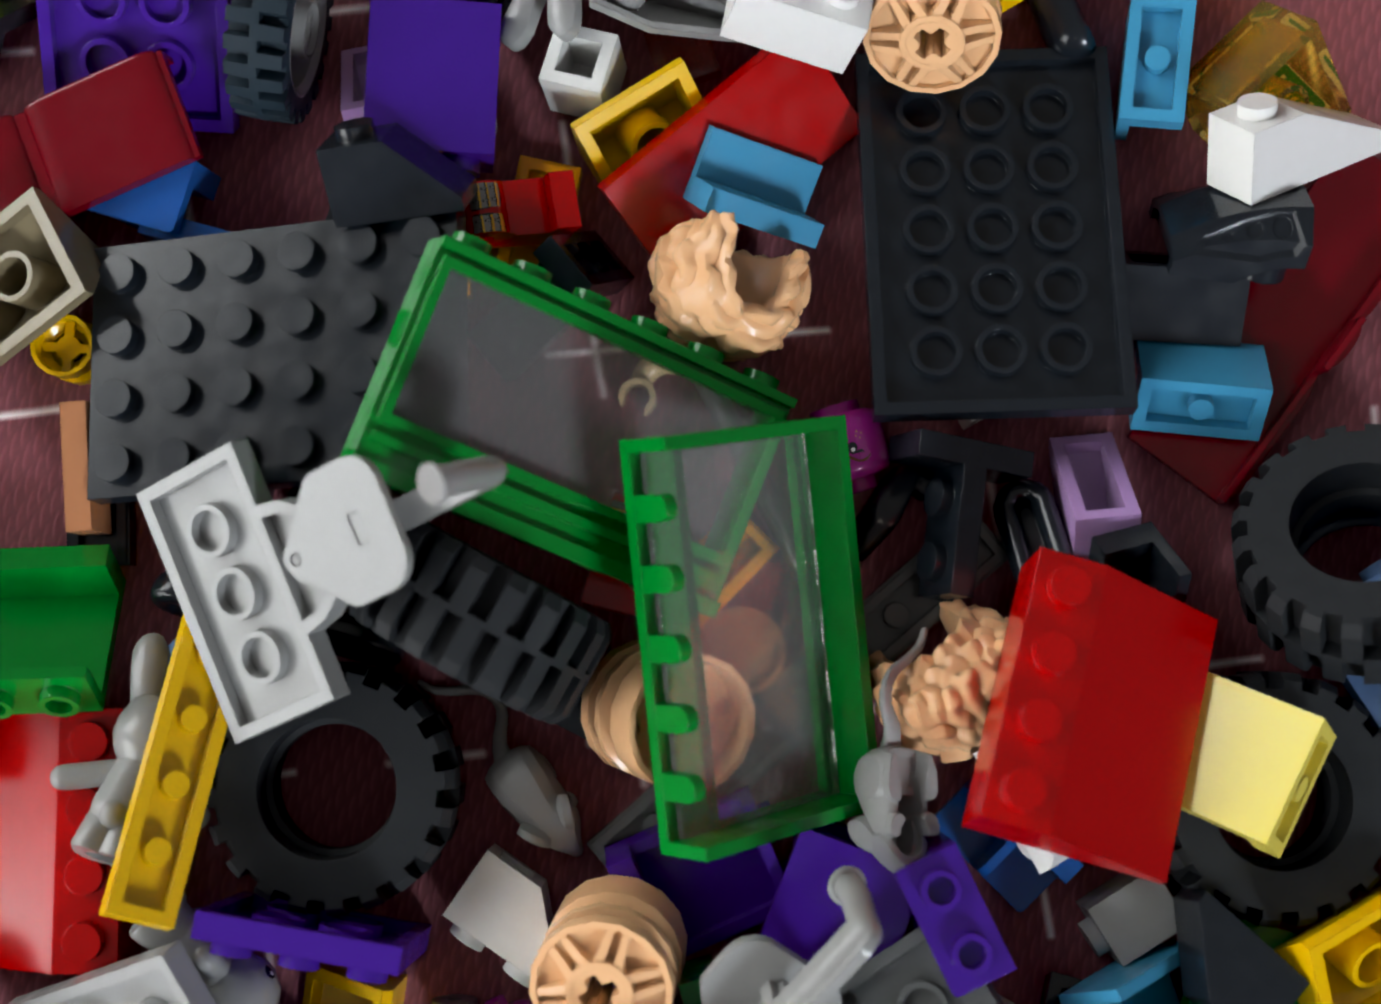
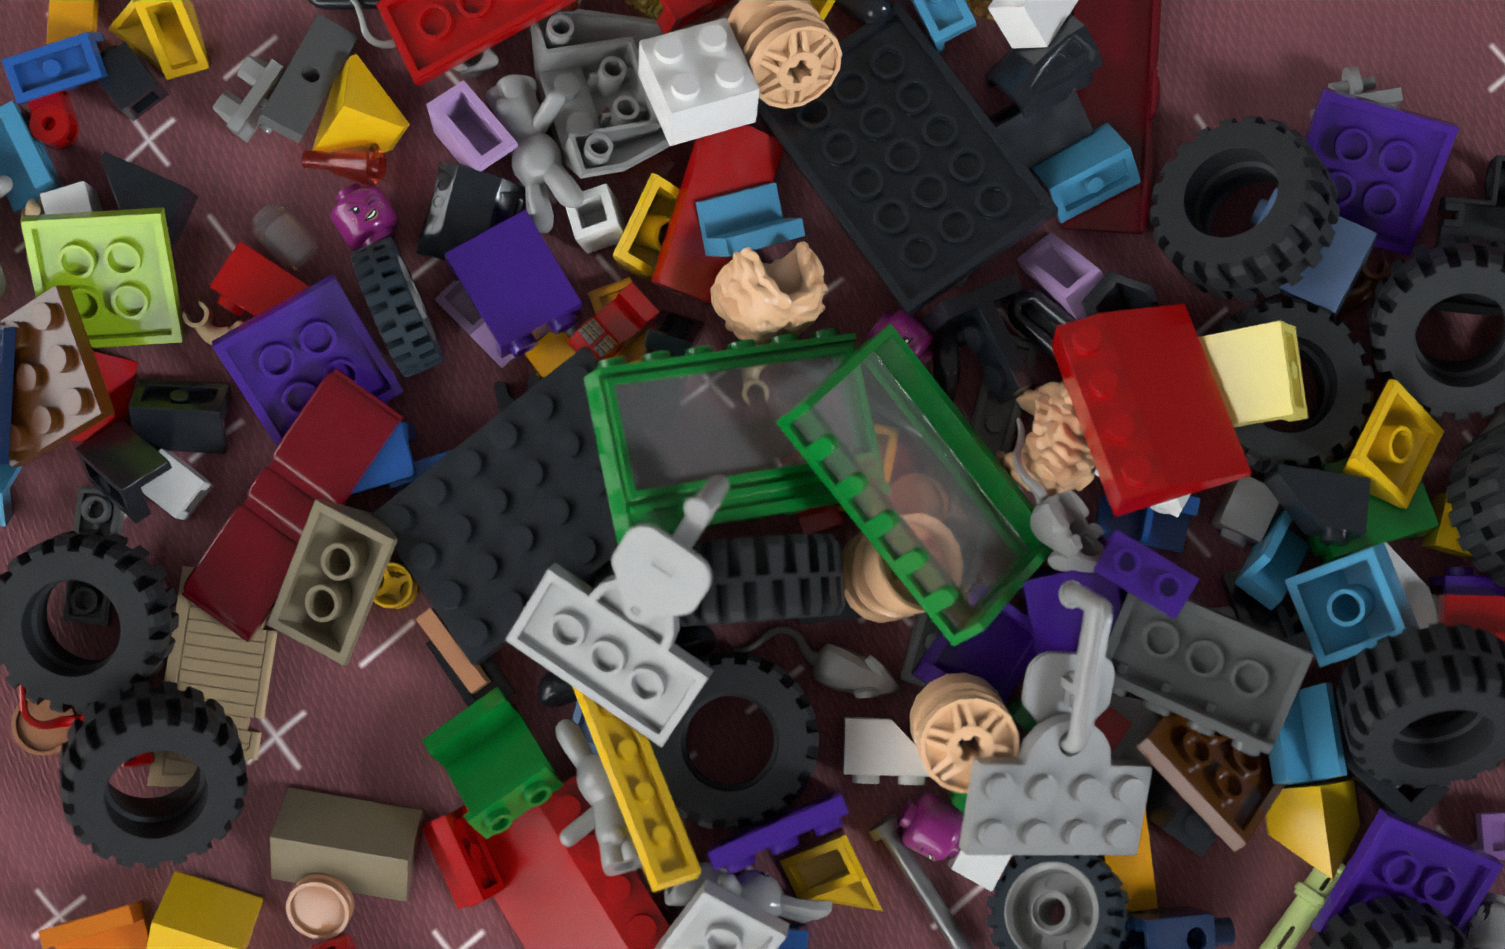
camera: 40 degrees left, 0 degrees up
black slope [316,117,478,228] -> none

